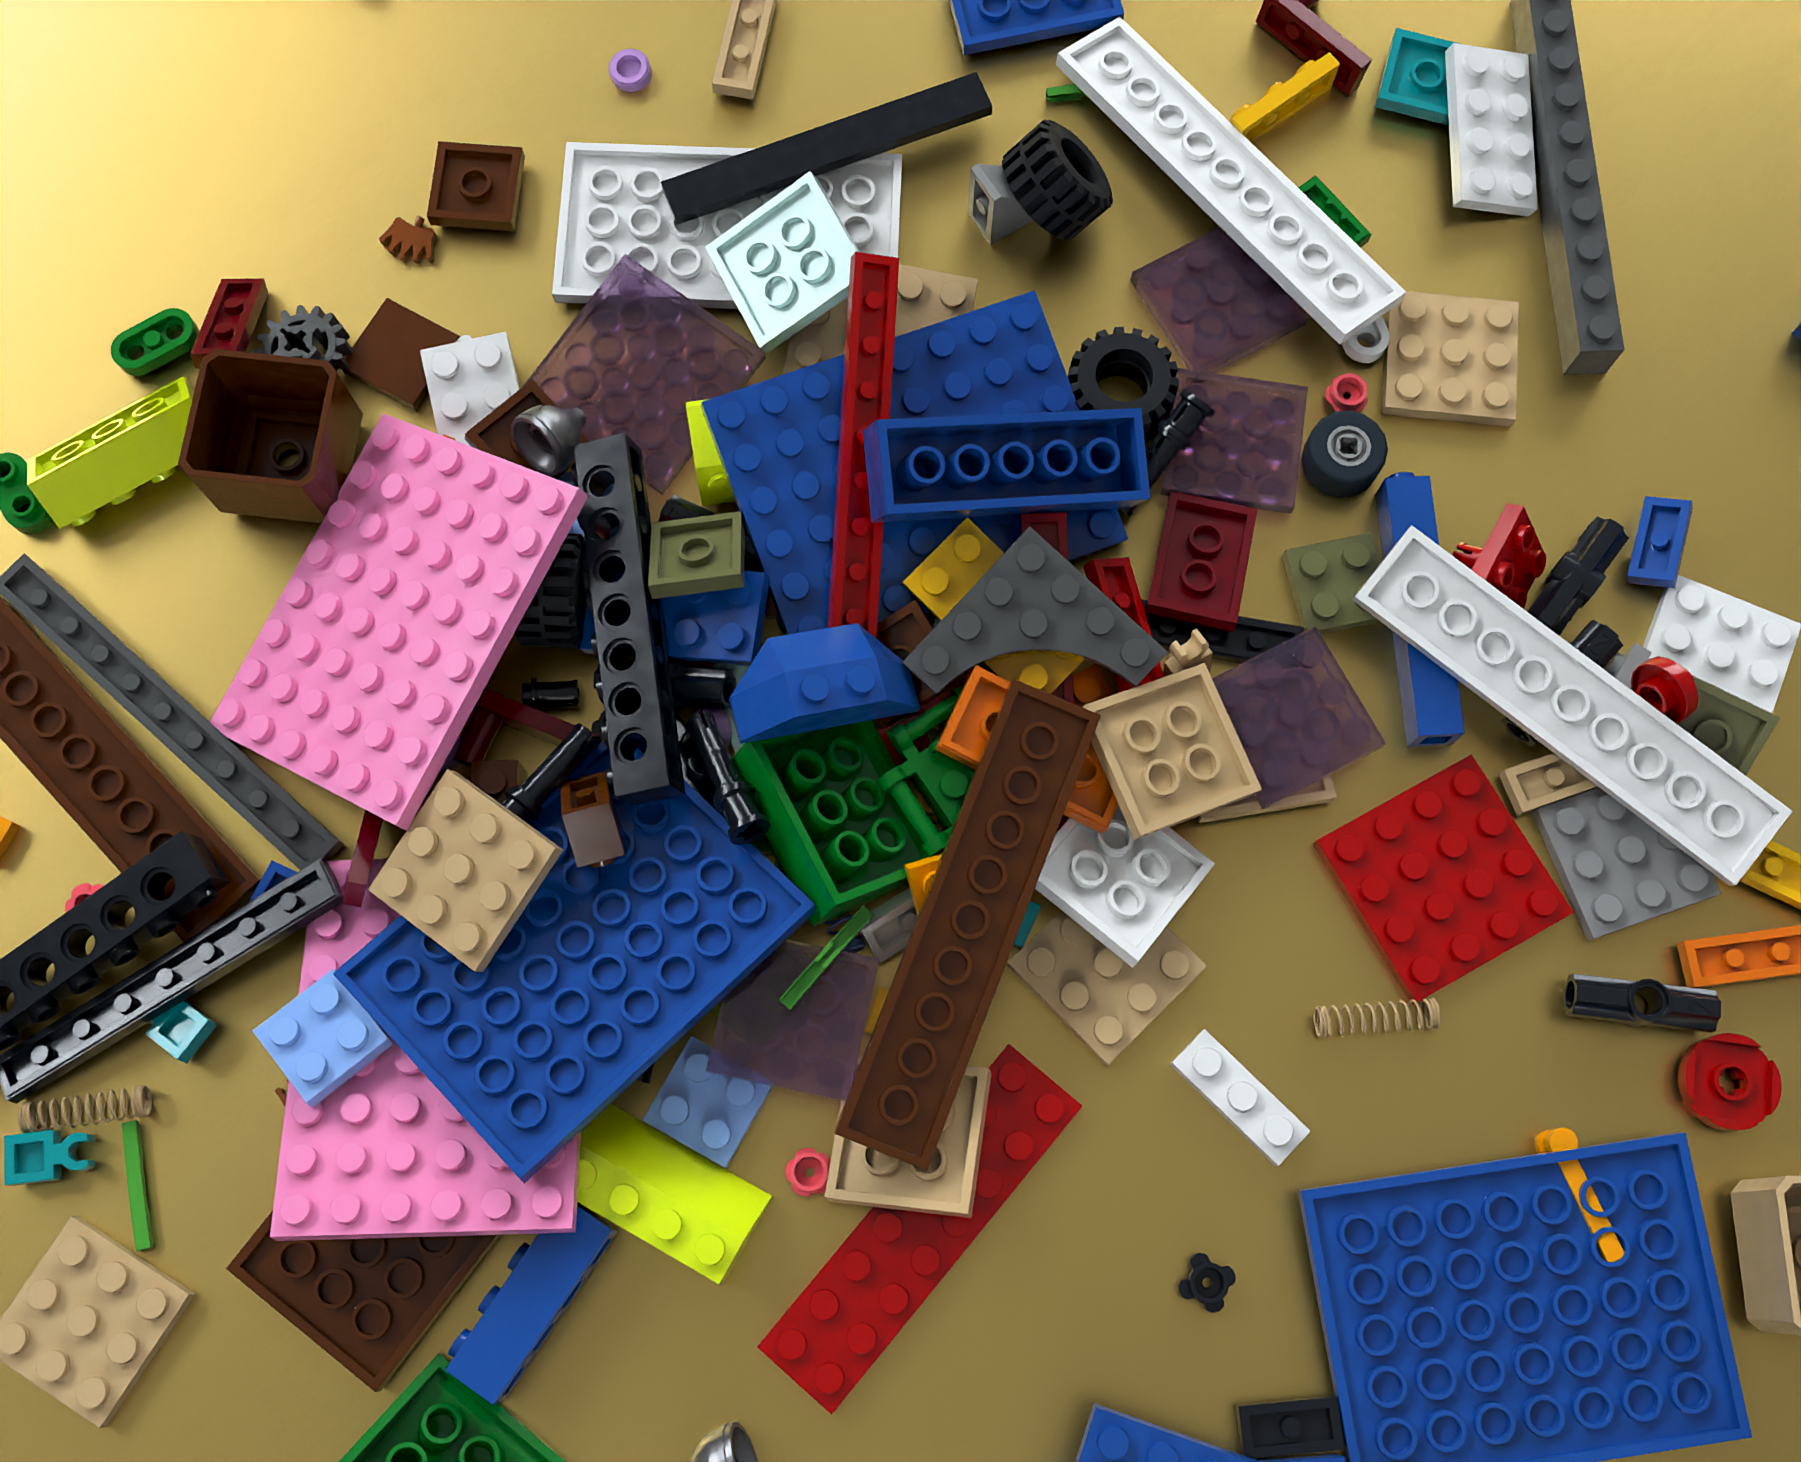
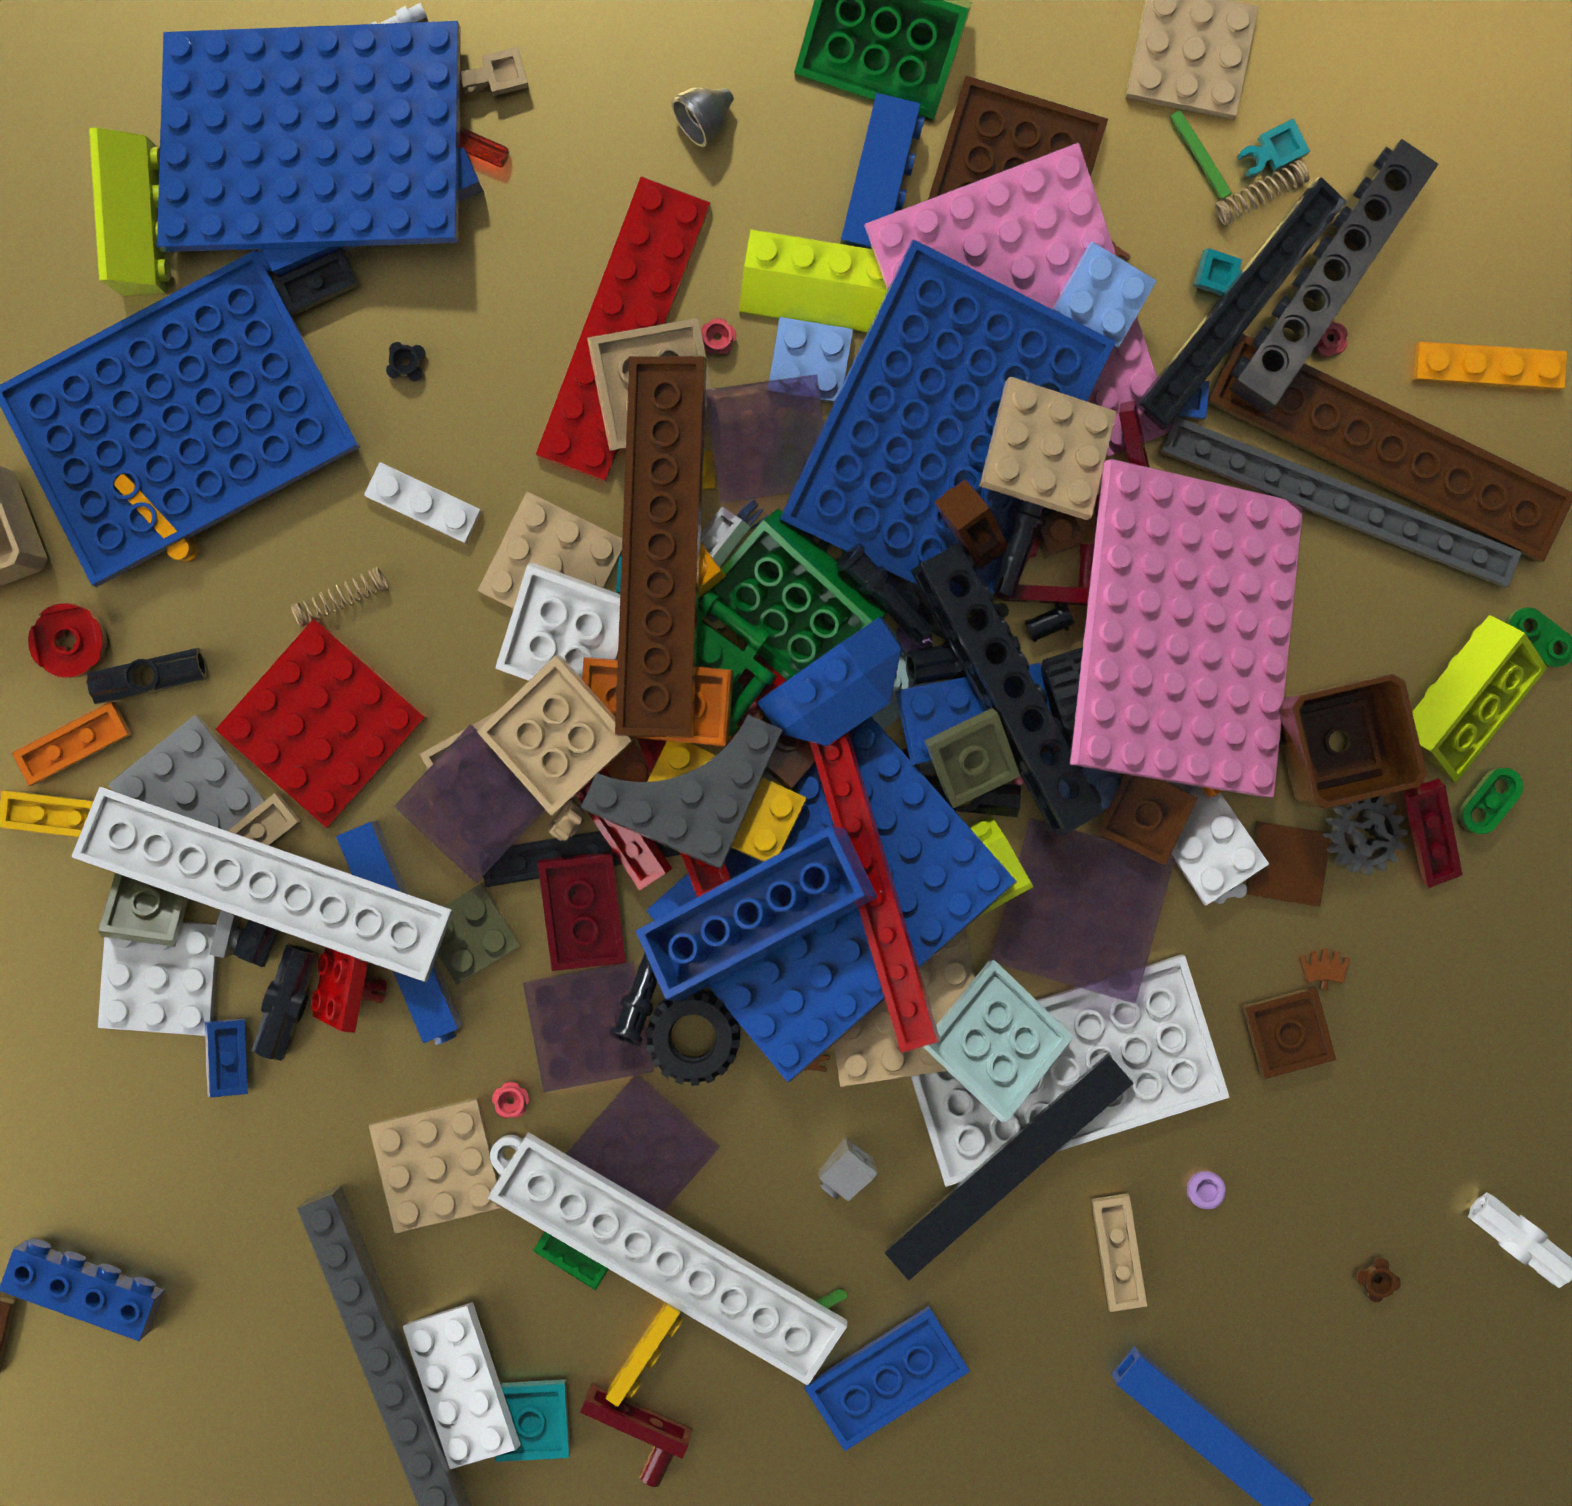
camera: 160 degrees right, 15 degrees up
flat silver helmet [511,405,587,476] -> none
bright green piece [779,904,875,1010] -> none
black tyre [1002,119,1113,240] -> none
black wheel [1301,410,1388,498] -> none
red plate [1631,656,1699,723] -> none

